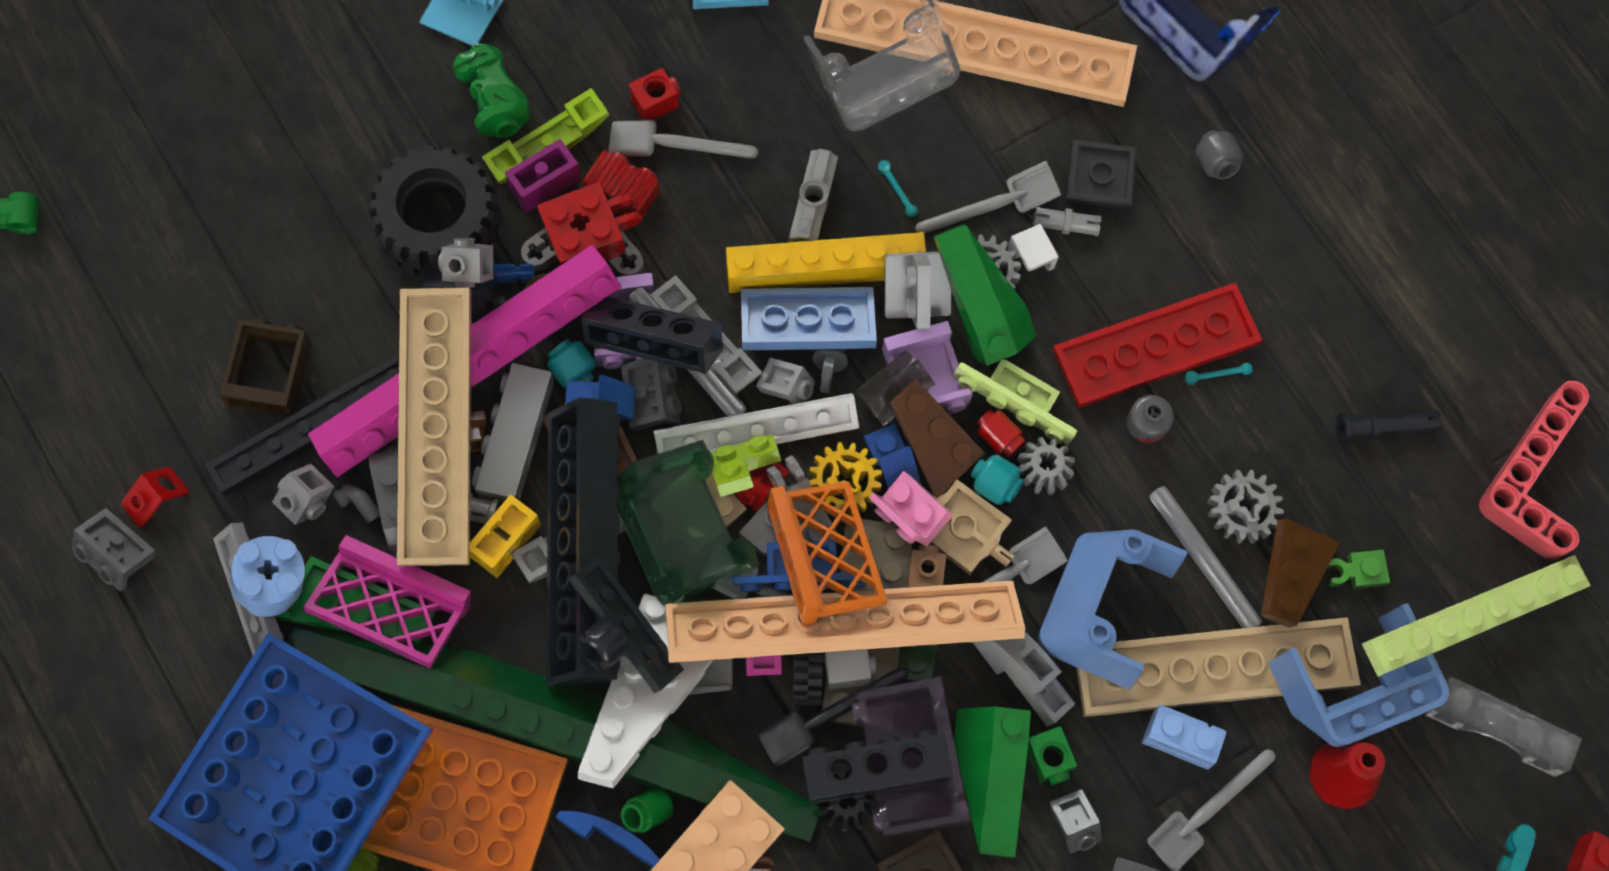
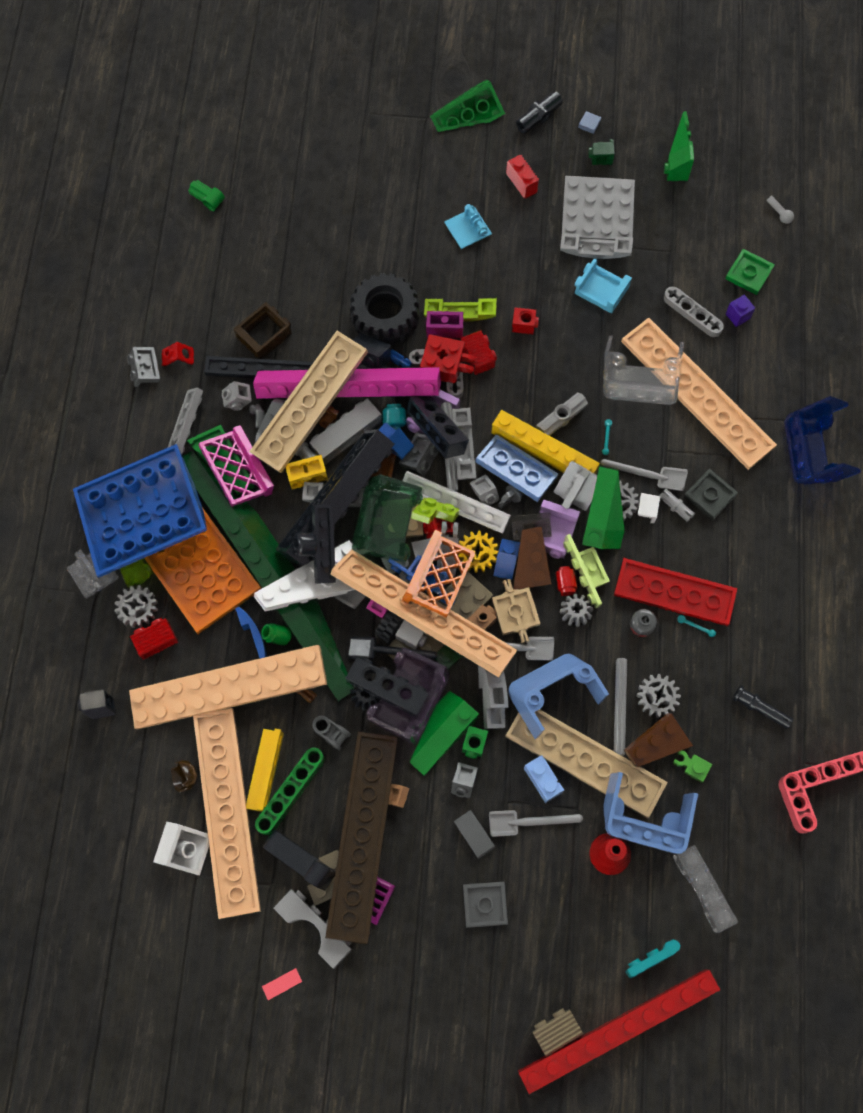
camera: 45 degrees right, 0 degrees up
light blue brick [231,536,305,617] -> none
light grey brick [438,238,494,288] -> none
green animal [452,43,530,138] -> none
light grey piece [609,120,758,159] -> none
bright pink bracket [869,471,953,546] -> none
teal head [971,455,1024,505] -> none
dark grey head [1195,130,1244,180] -> none
yellowish green plate [1362,555,1591,677] -> none

